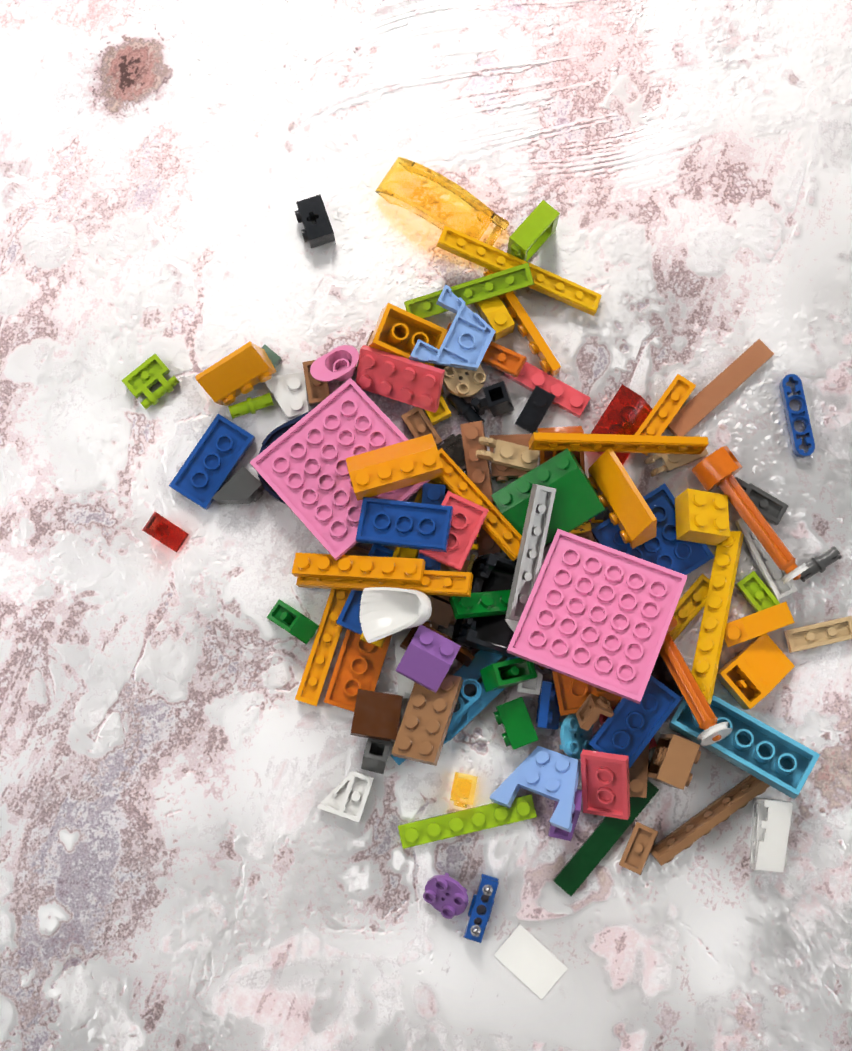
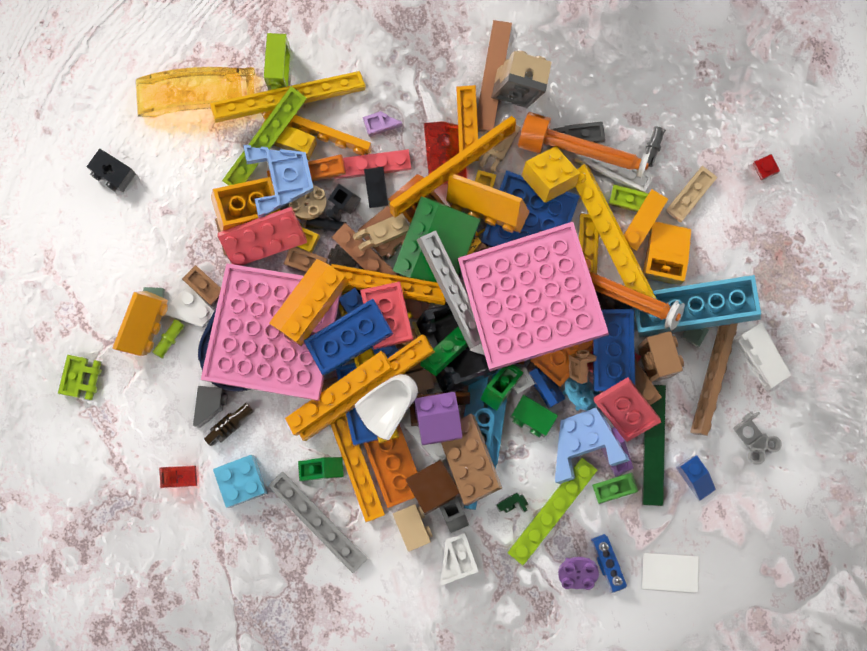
camera: 40 degrees left, 0 degrees up
blue plate [169,414,255,510] -> none
bright pink piece [310,345,359,382] -> none
clear yellow bracket [450,772,478,808] -> none
medium nougat plate [619,822,659,875] -> none
blue beam [779,374,815,458] -> none
none -> dark brown hinge [204,402,254,446]
none -> medium azure brick [213,455,268,508]
none -> light grey plate [268,472,368,573]
none -> lavender tile [362,111,402,137]
none -> tan brick [393,504,433,552]
none -> yellow plate [475,170,497,188]
none -> piece [491,50,552,108]
none -> dark green bracket [496,493,528,513]
none -> bright green slope [592,472,638,504]
none -> blue slope [676,455,716,501]
none -> sand green plate [681,328,709,347]
none -> light grey piece [733,412,782,464]

